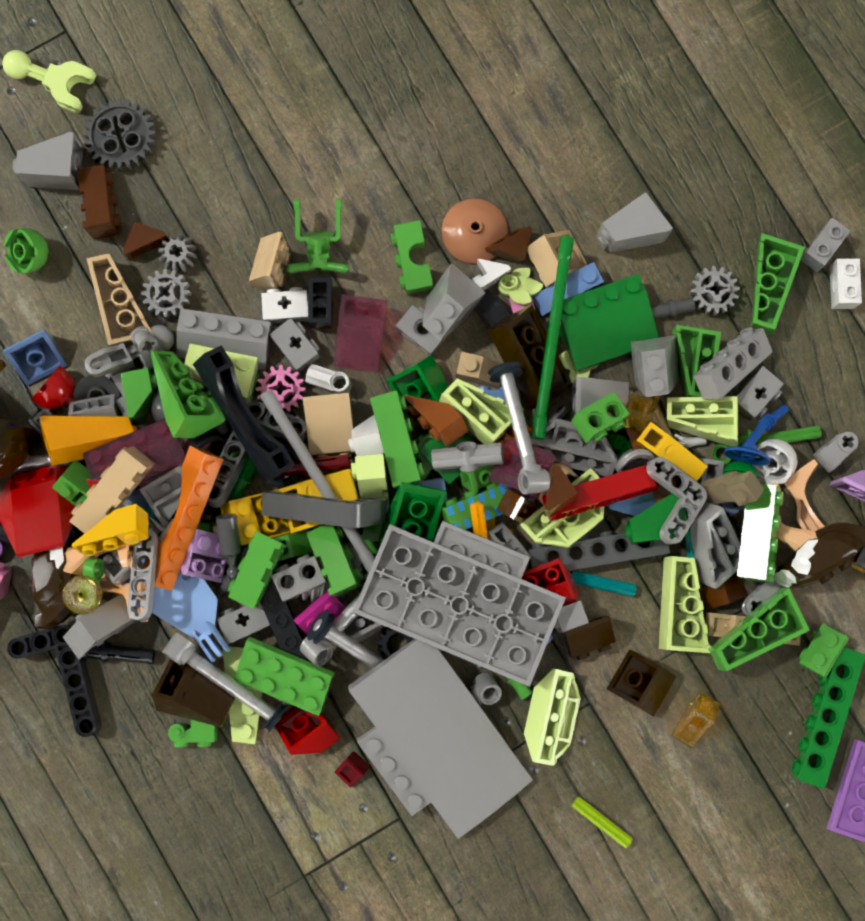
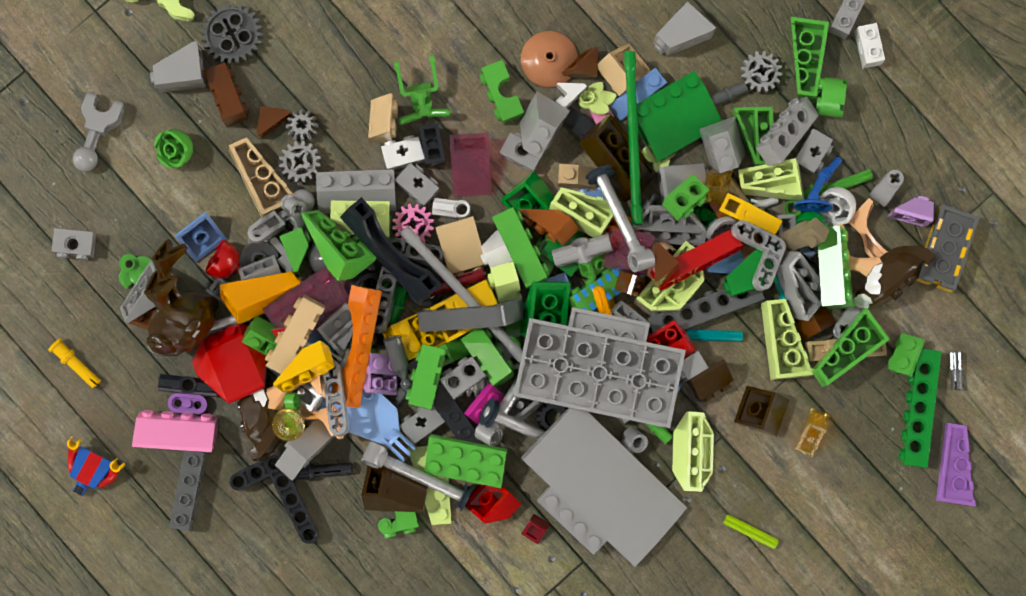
camera: 15 degrees left, 0 degrees up
none -> bright green brick [816,77,847,118]

